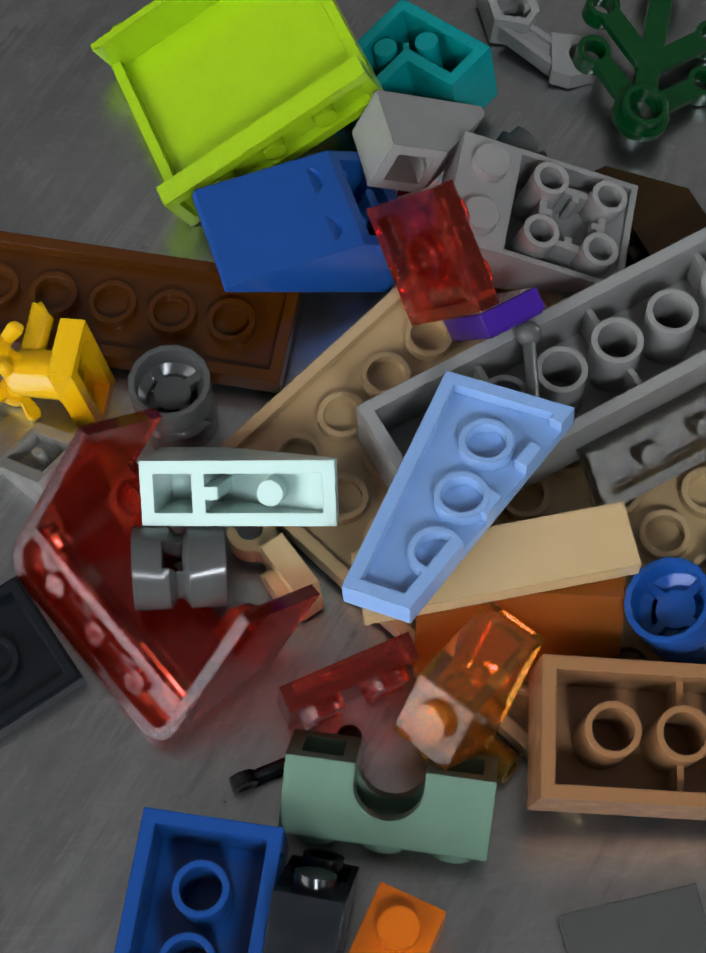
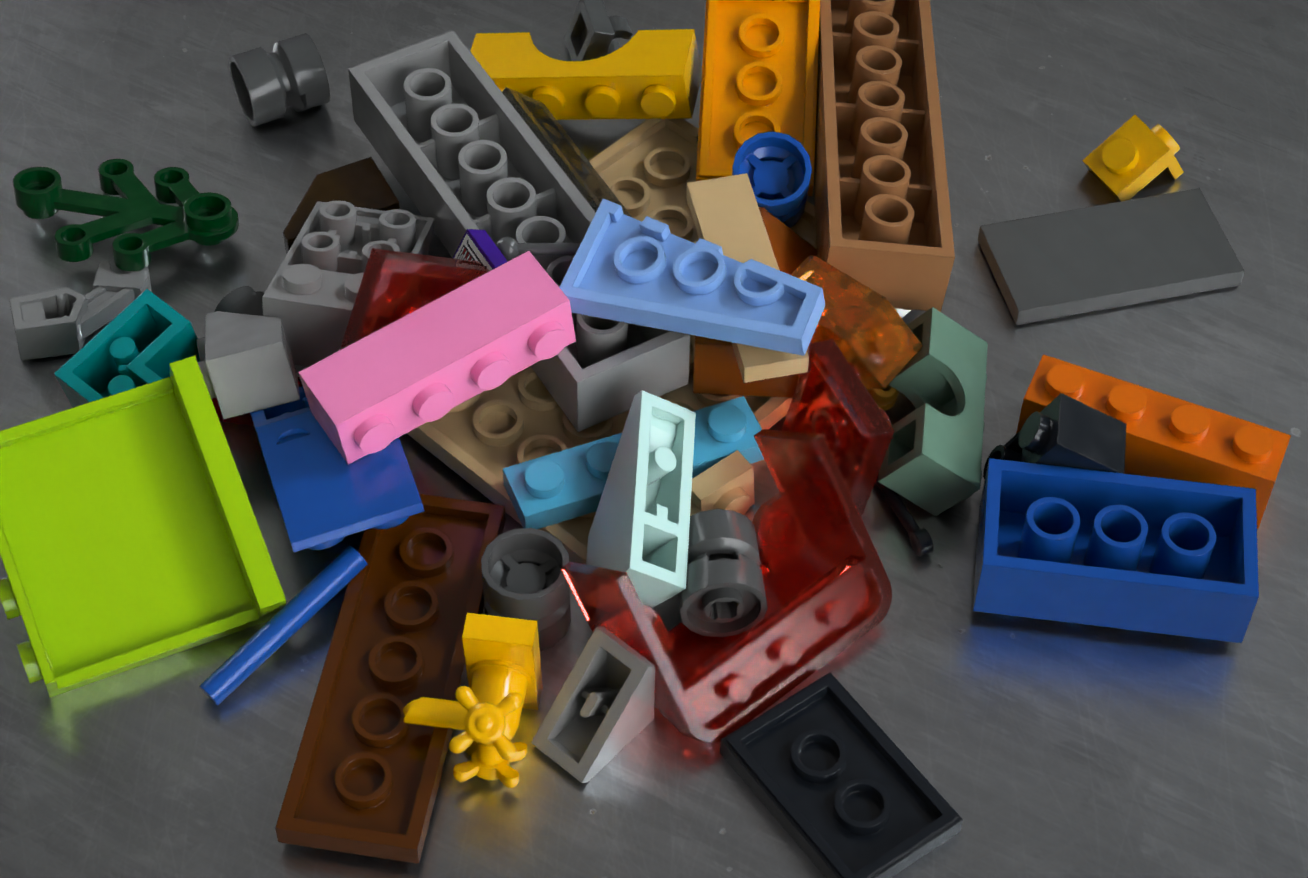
camera: 95 degrees left, 15 degrees down
none -> blue bar [199,545,368,706]
none -> bright pink brick [298,251,576,465]
none -> medium azure plate [503,396,769,529]

